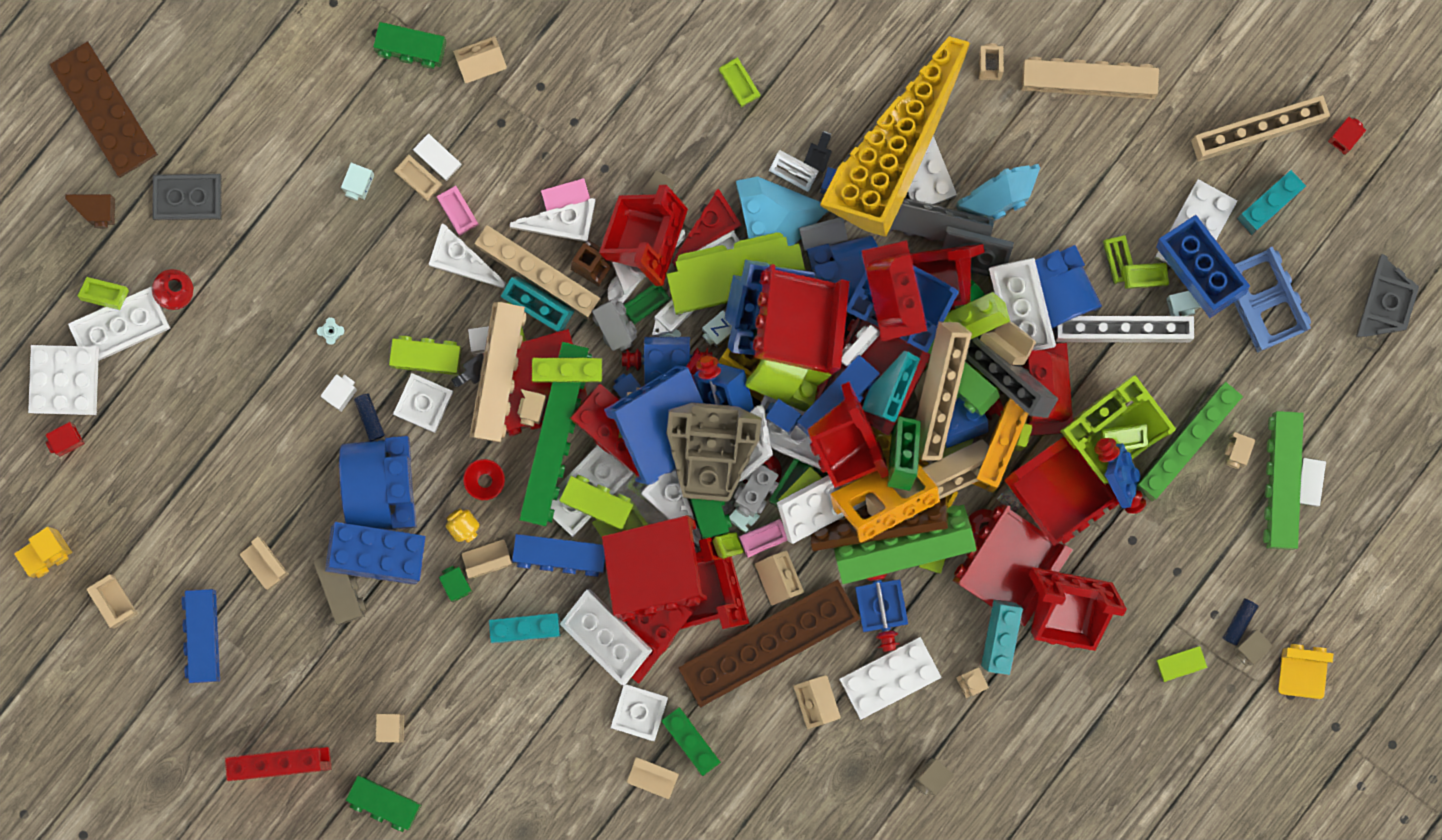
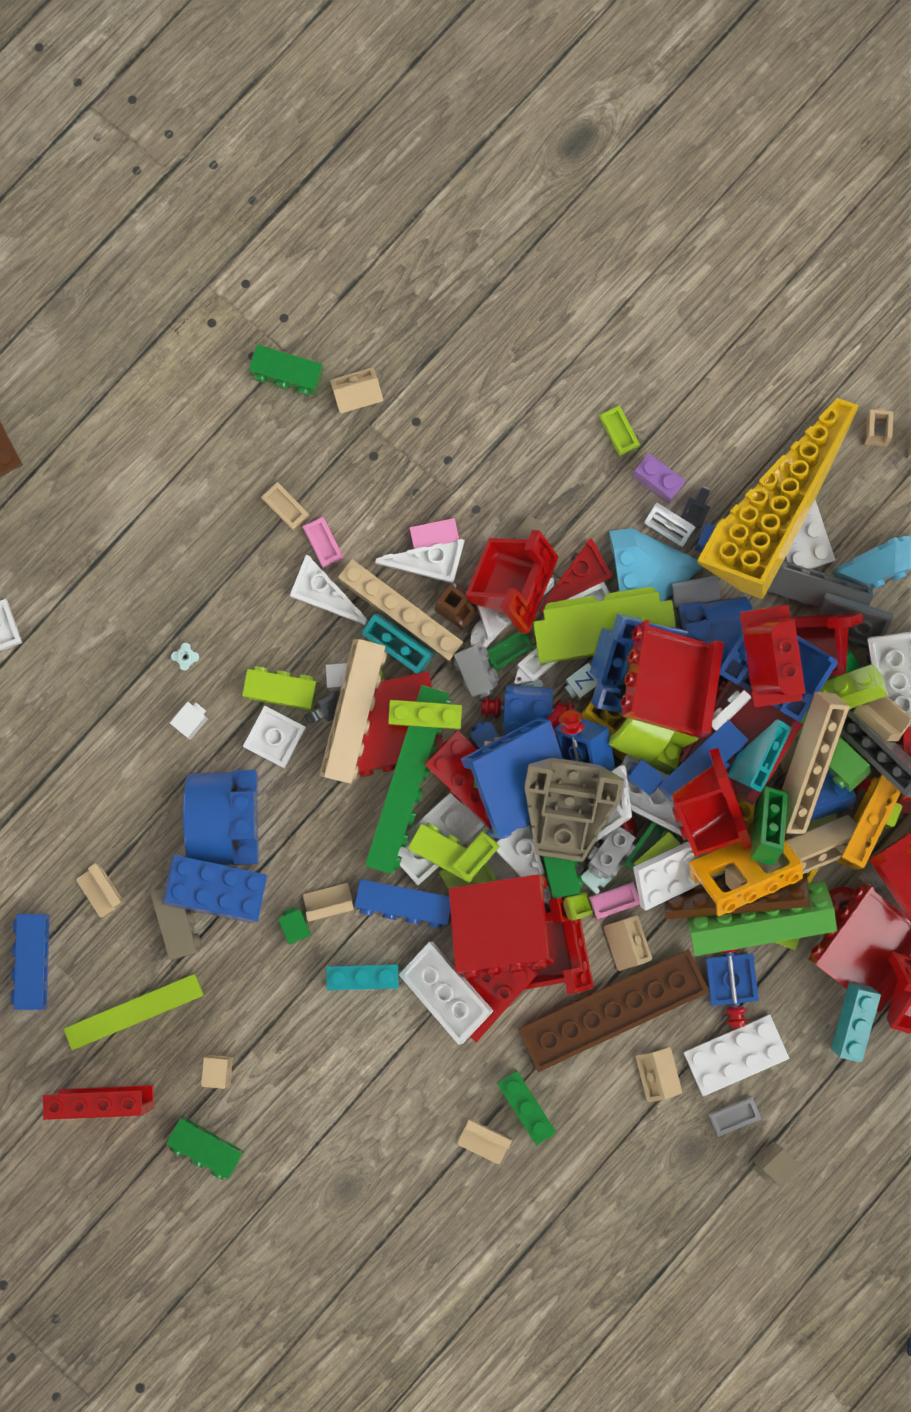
camera: 10 degrees right, 0 degrees up
red piece [152,269,194,310] -> none
dark grey tile [153,174,222,220] -> none
light aqua brick [341,163,374,200] -> none
dark blue piece [354,393,385,441] -> none
white tile [413,133,461,181] -> none
yellow head [446,508,480,543] -> none
red piece [463,459,505,501] -> none
tan window [518,389,547,427] -> none
white plate [611,685,668,741] -> none
tan brick [956,667,989,698] -> none
none -> lime tile [64,974,205,1051]
none -> lime tile [451,830,500,882]
none -> medium lavender brick [633,453,686,504]
none -> light grey tile [708,1096,762,1137]

